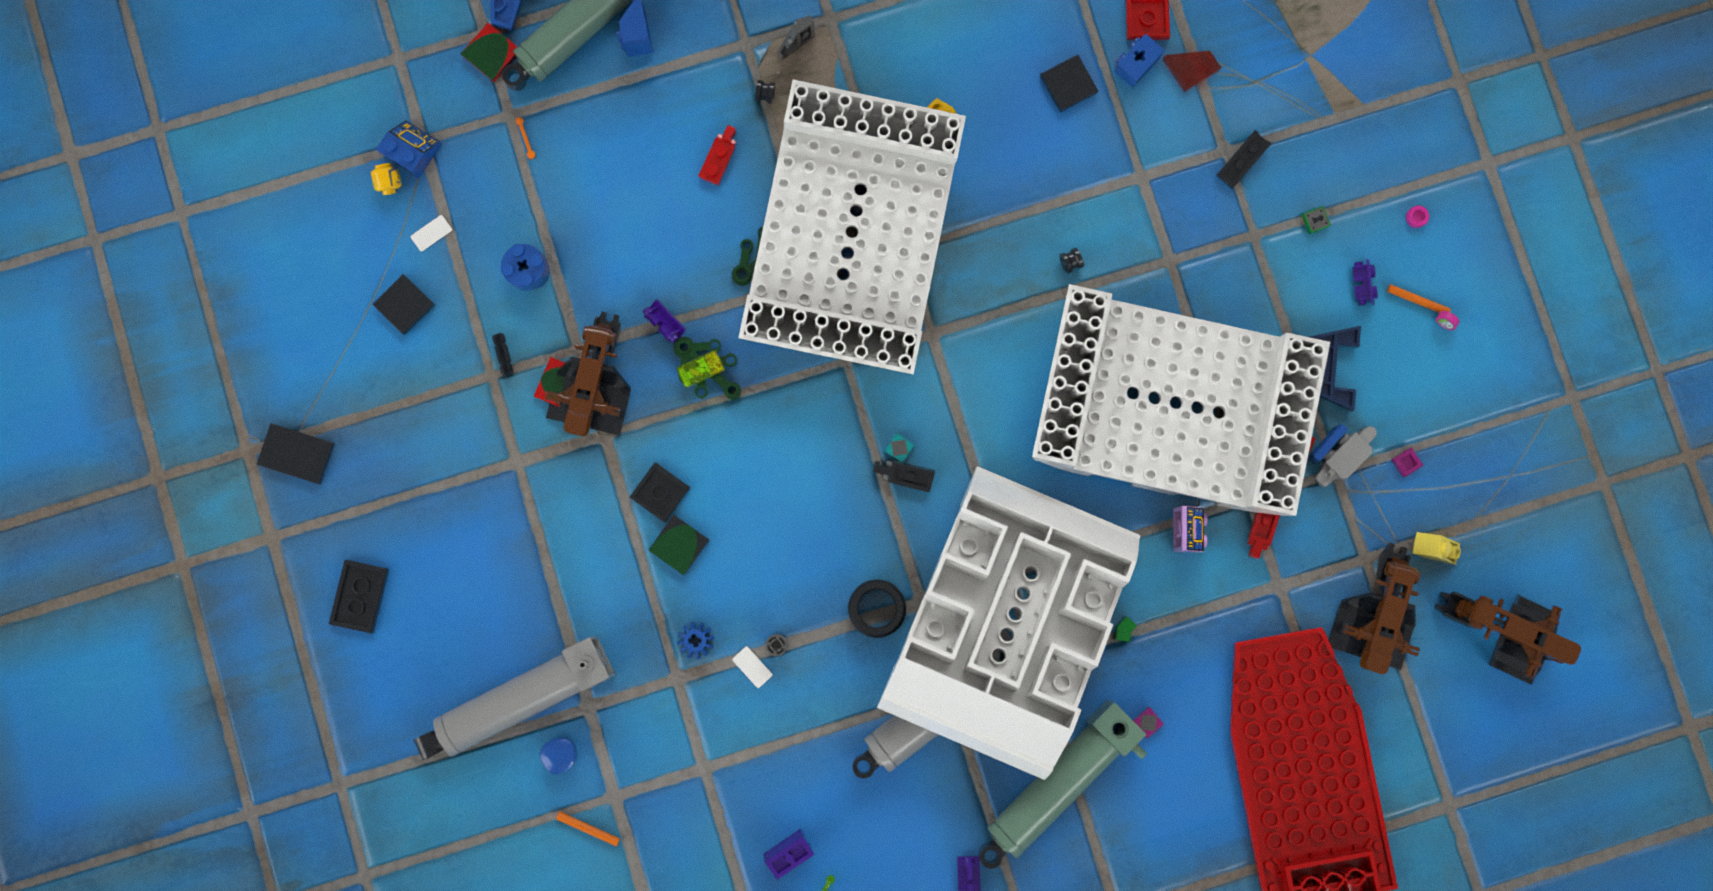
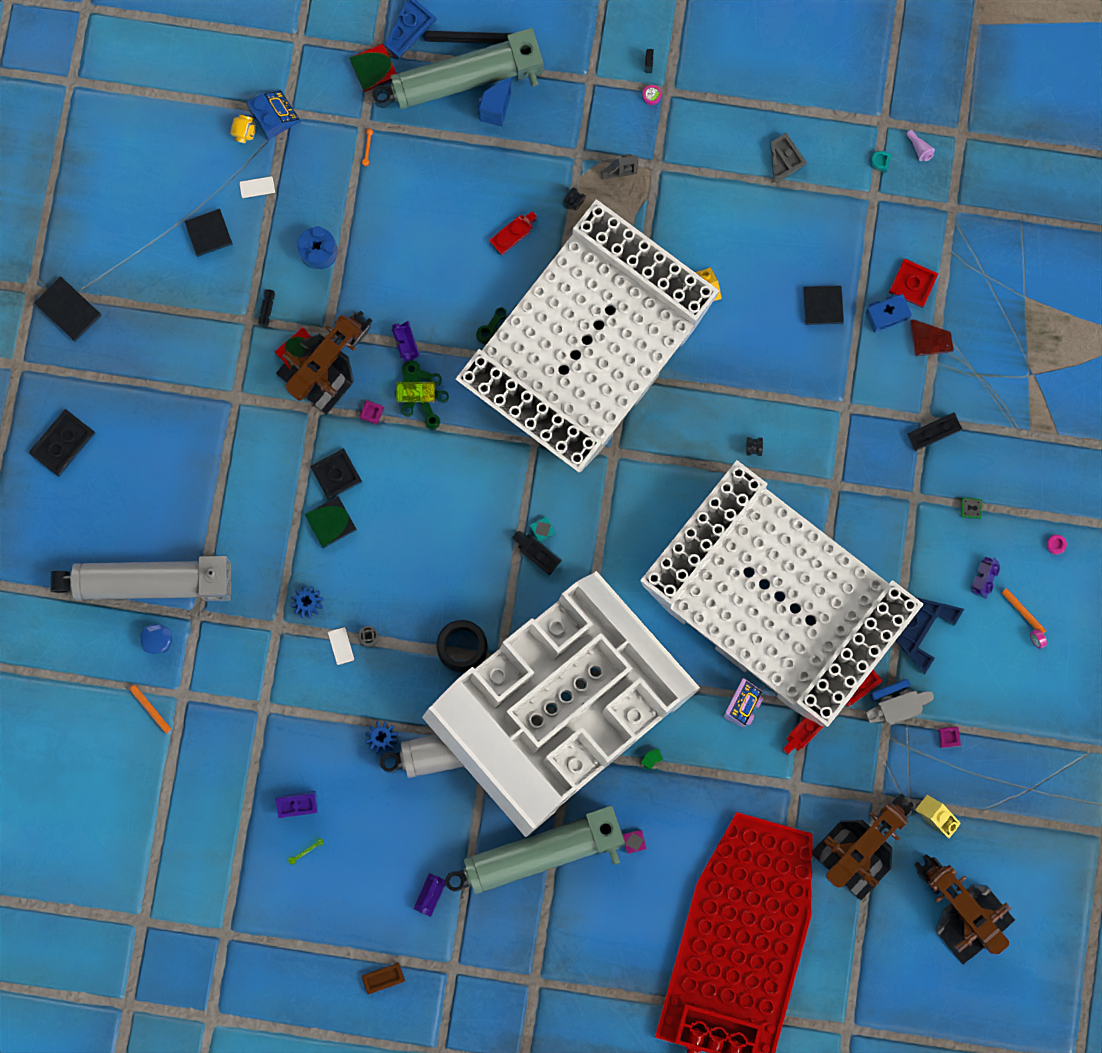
camera: 30 degrees right, 5 degrees down
none -> magenta tile [359,400,384,425]
none -> blue gear [365,721,398,754]

